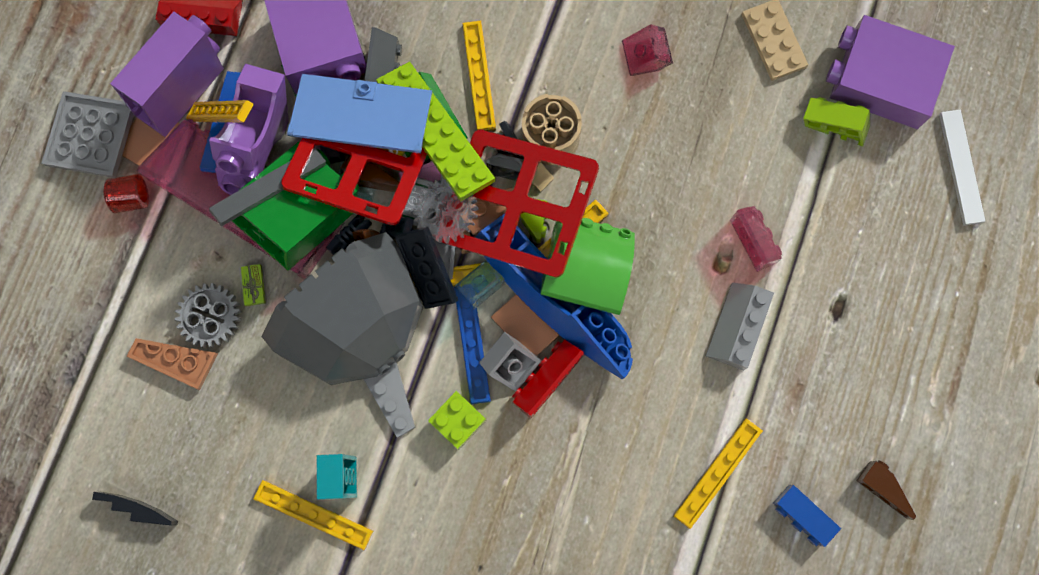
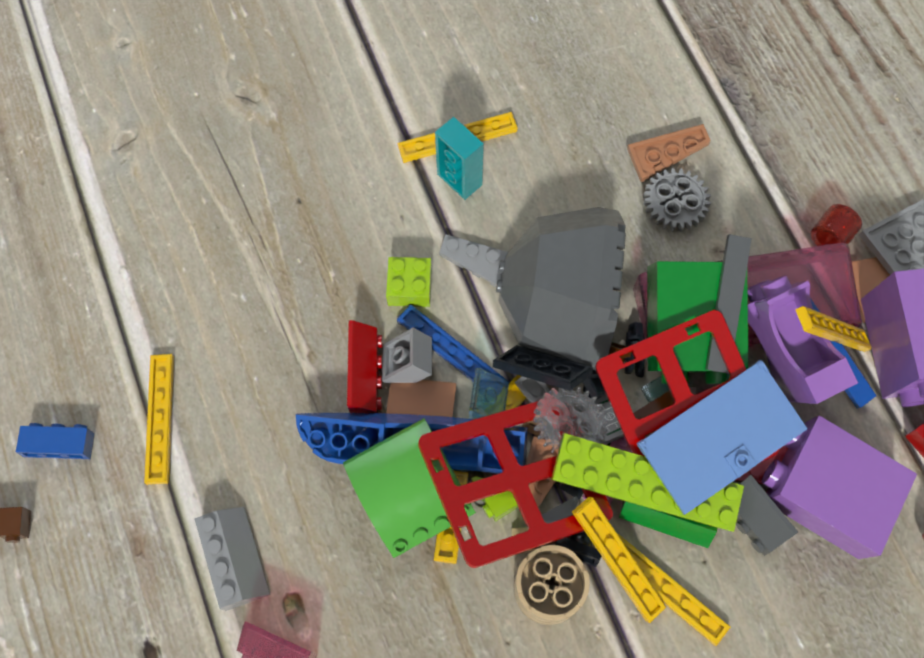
camera: 135 degrees right, 10 degrees down
black slope [92,492,178,526] -> none
lime tile [241,264,266,306] -> none
none -> yellow tile [572,497,666,623]

